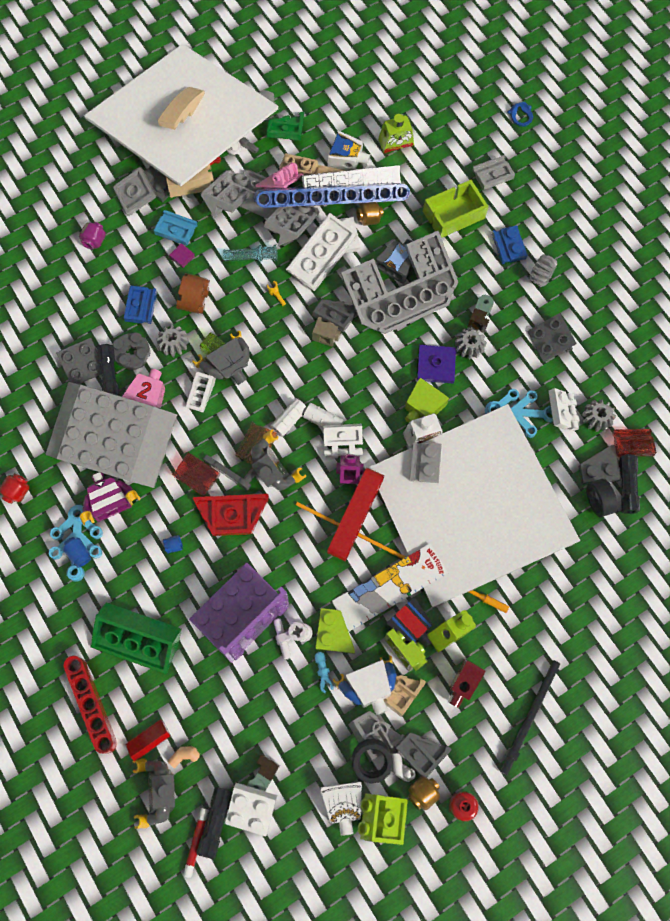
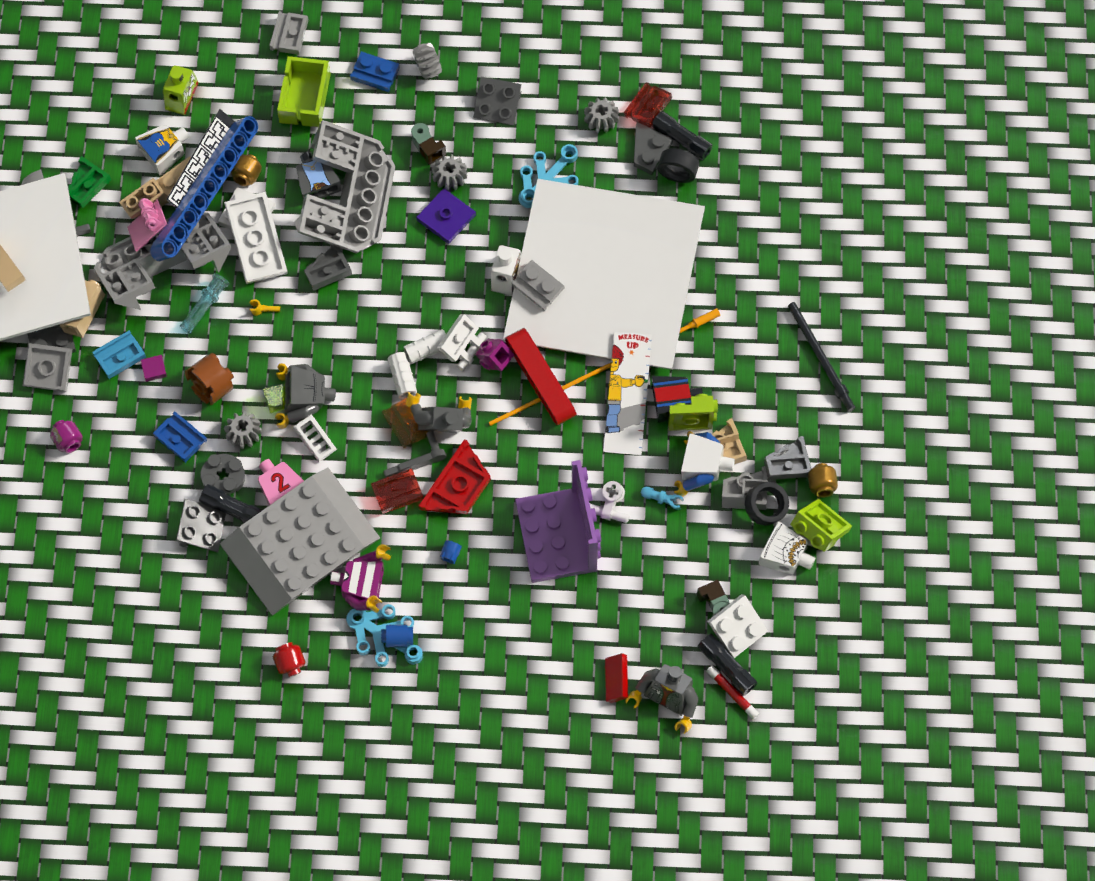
camera: 50 degrees left, 5 degrees down
red beam [64,655,117,754] -> none
green slope [90,602,182,674] -> none
light nougat arm [167,746,200,768] -> none
dark tan brick [312,317,341,347] -> none
lime wing [316,608,355,654] -> none
white arm [391,753,416,782] -> none
lime torso [405,378,449,423] -> none
lime torso [427,610,476,653] -> none
dark red torso [448,659,486,708] -> none
red head [449,792,479,821] -> none
white plate [549,388,580,430] -> none

